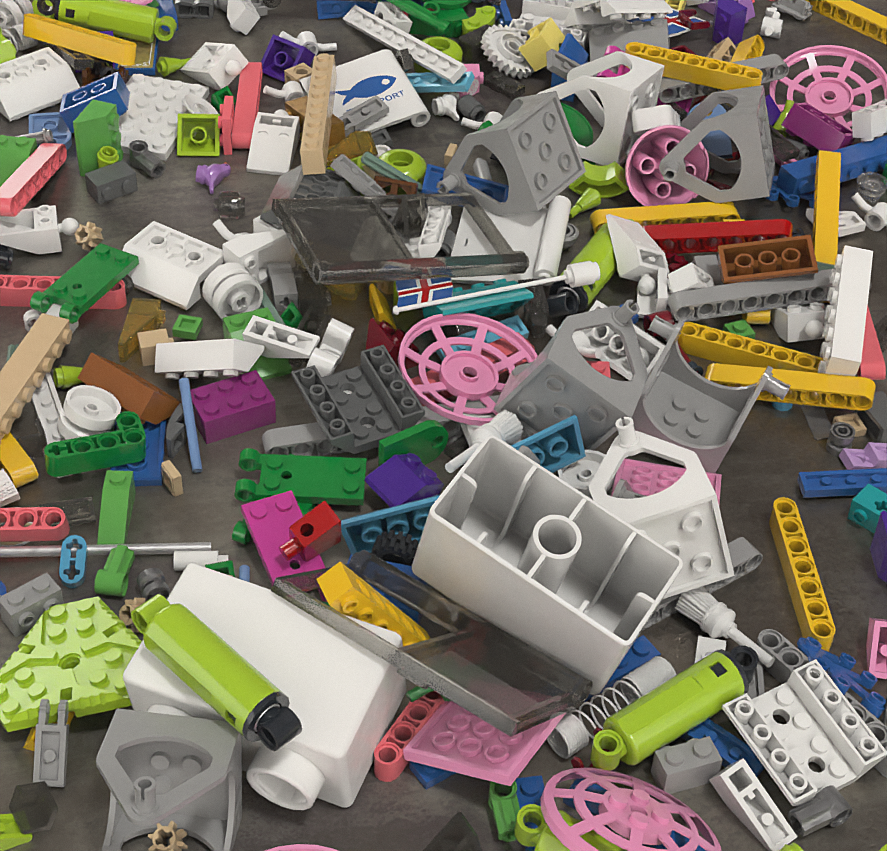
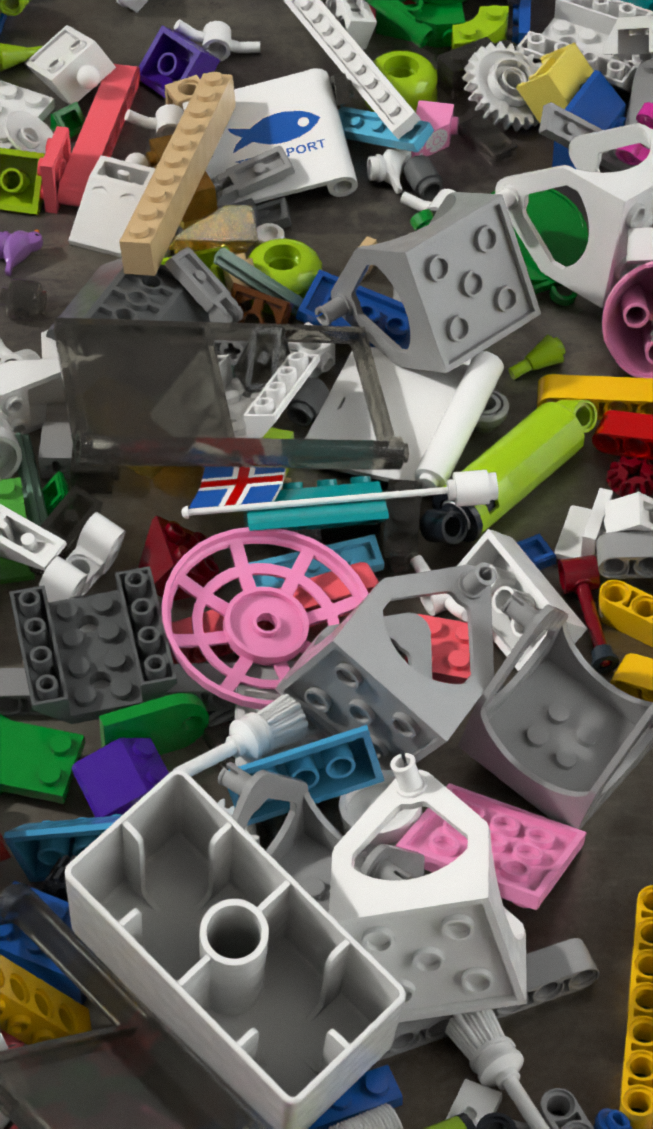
camera: 15 degrees right, 5 degrees up
yellow slope [369,284,396,329] -> none
lime brick [569,161,629,198] -> none
white slope [606,214,669,295] -> none

